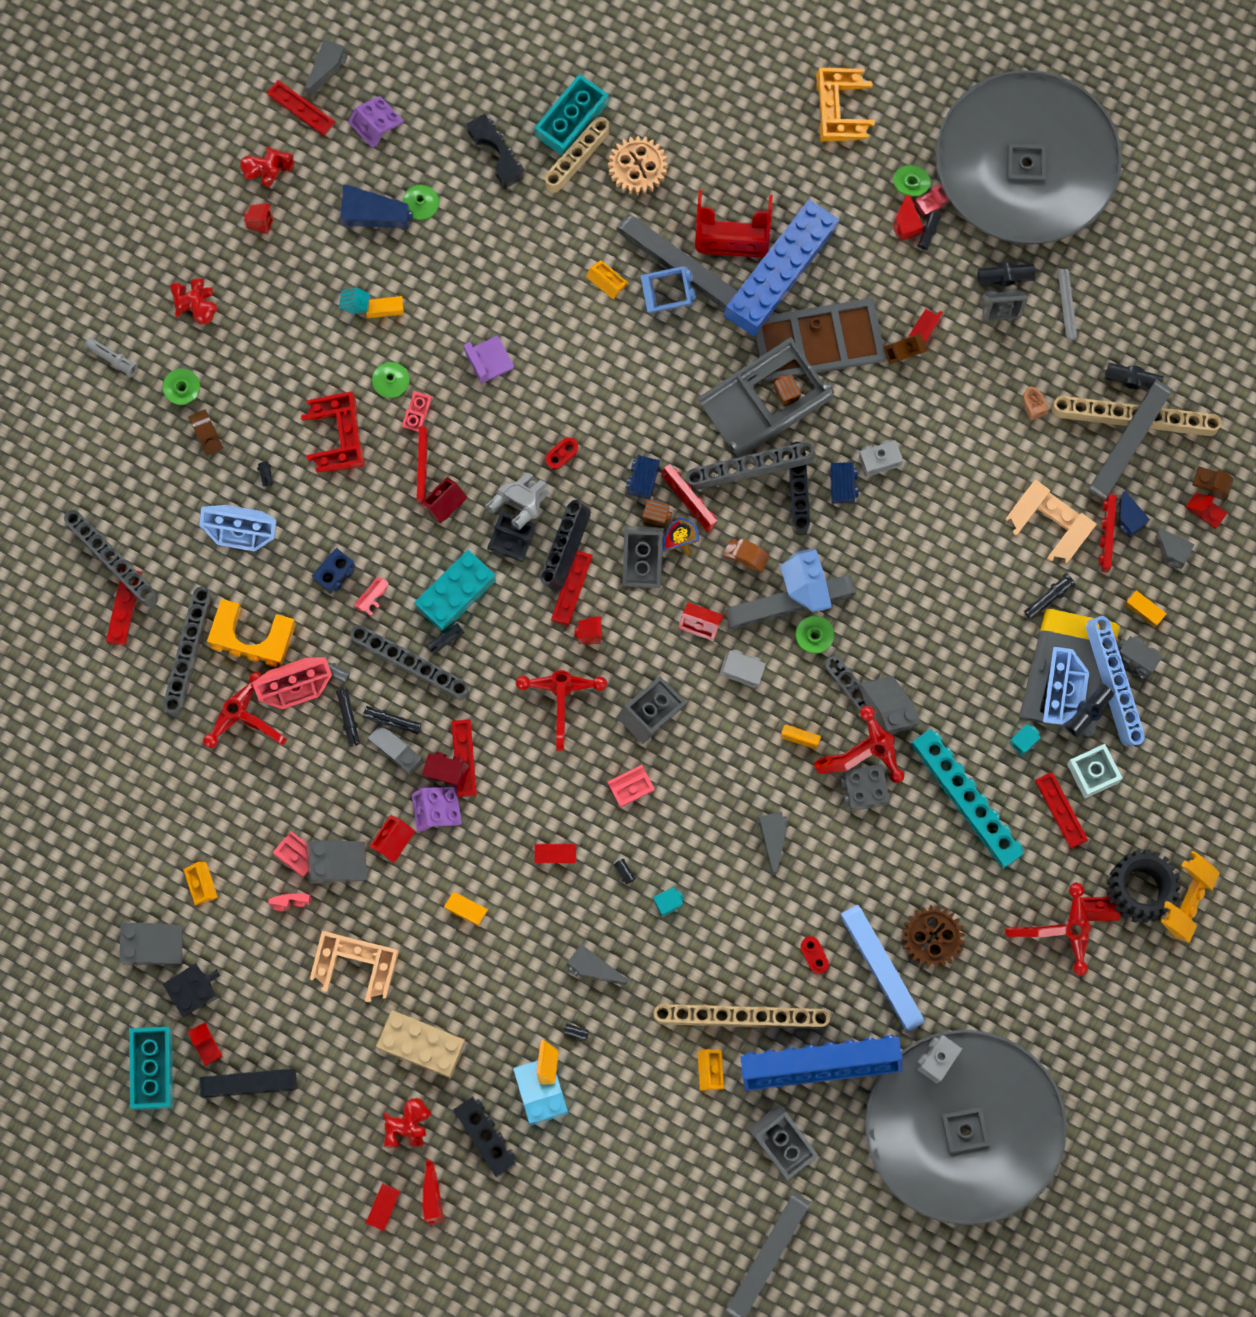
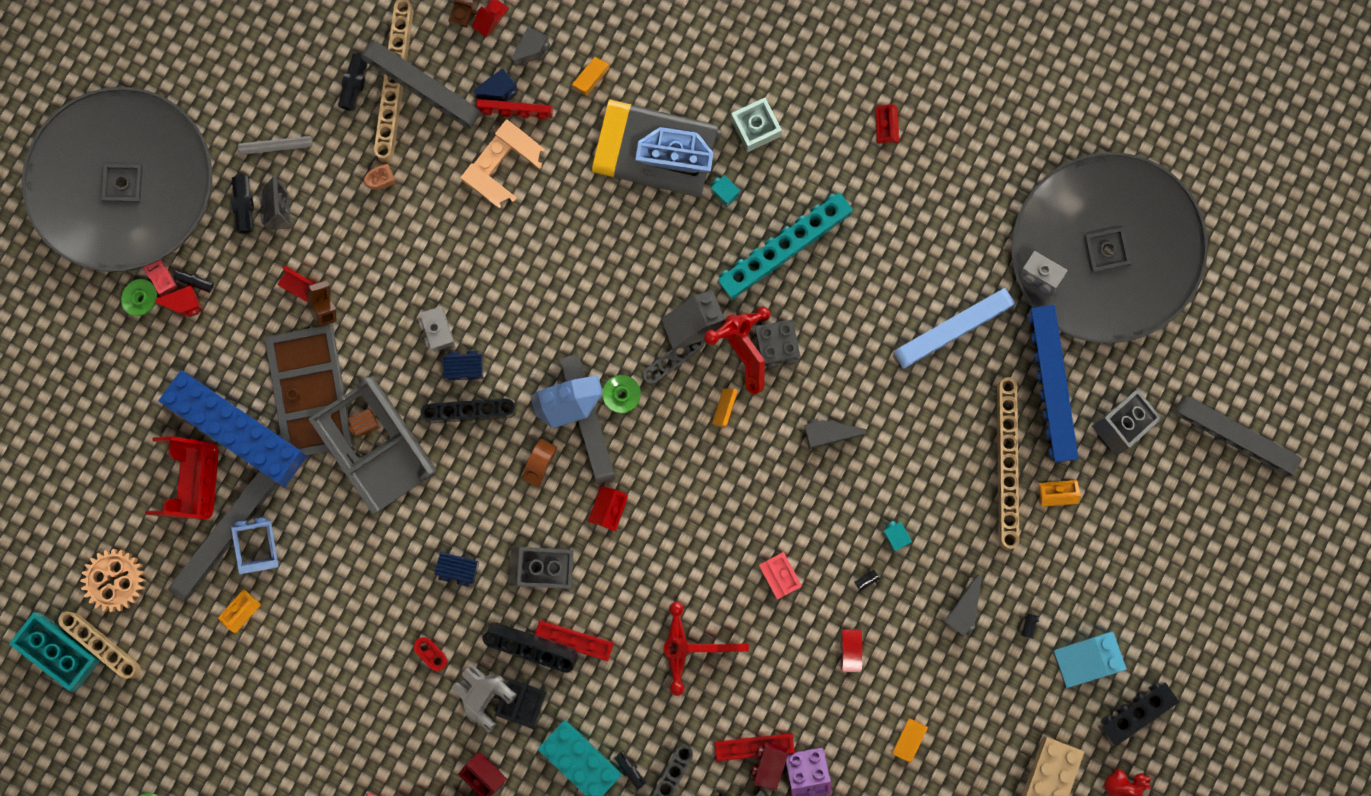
camera: 90 degrees left, 5 degrees up
red wedge [422,1160,445,1226] -> none
medium lavender bracket [463,336,514,384] -> none
black arch [466,113,524,190] -> none
light orange slope [536,1040,559,1084] -> none
red slope [574,616,602,644] -> none
dark grey slope [617,676,687,744] -> none
dark orange brick [642,499,672,528] -> none
red plate [661,464,717,533] -> none
shield [663,517,700,556] -> none
dark grey beam [686,442,816,490] -> none
light grey brick [719,650,766,688] -> none
red plate [800,936,829,974] -> none
light orange wedge [816,68,875,142] -> none
reddish brown gear [901,905,965,969] -> none
red piece [1004,882,1091,976] -> none
black pin [1023,573,1076,620] -> none
red tile [1035,772,1088,850] -> none
black piece [1065,684,1114,738] -> none
light blue beam [1086,616,1145,747] -> none
black tyre [1106,849,1181,923] -> none
dark grey brick [1118,636,1163,681] -> none
light orange wedge [1161,851,1220,943] -> none

